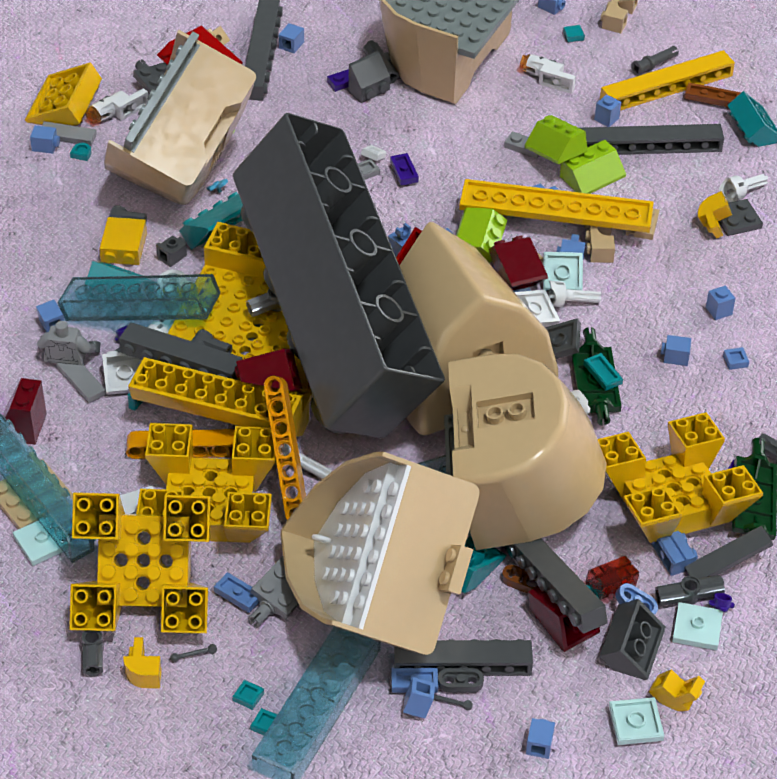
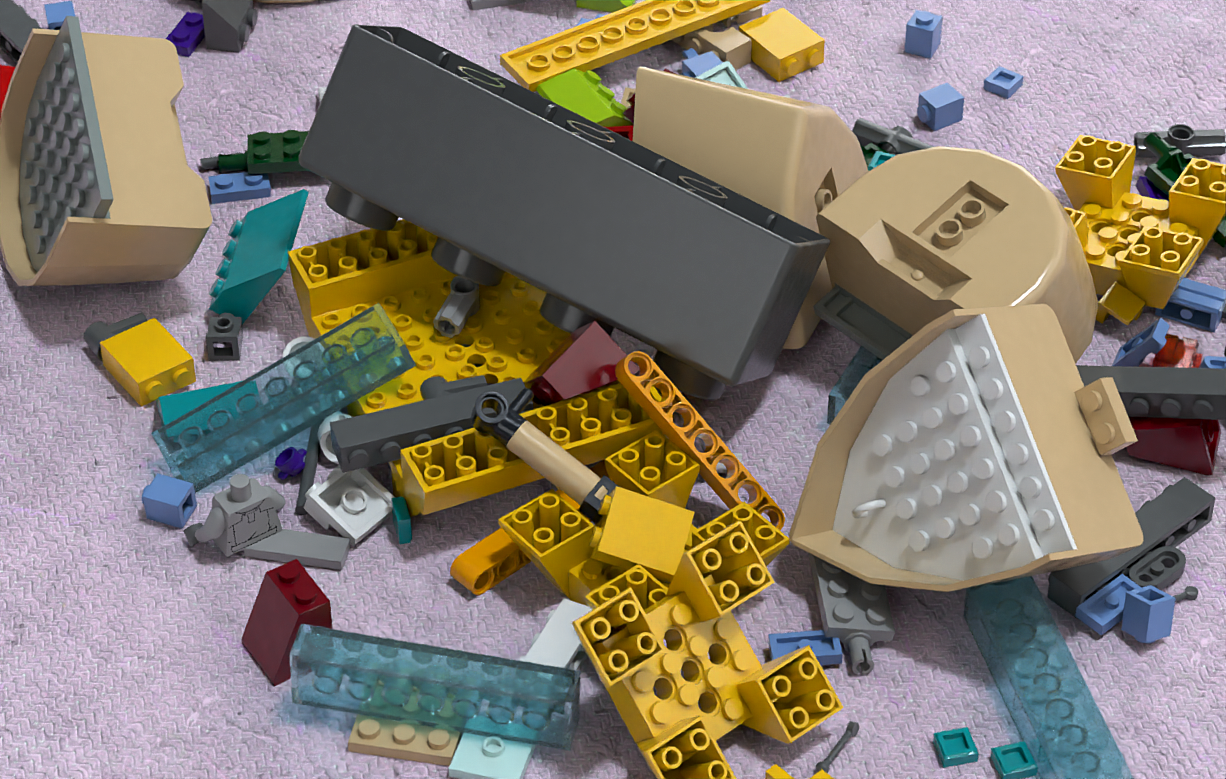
camera: 40 degrees left, 5 degrees down
none -> piece [471,388,620,524]
none -> yellow brick [589,486,695,583]
none -> yellow brick [738,7,825,82]
none -> dark grey piece [852,118,934,155]
none -> yellow panel [1096,281,1146,325]
none -> medium blue plate [1112,317,1170,367]

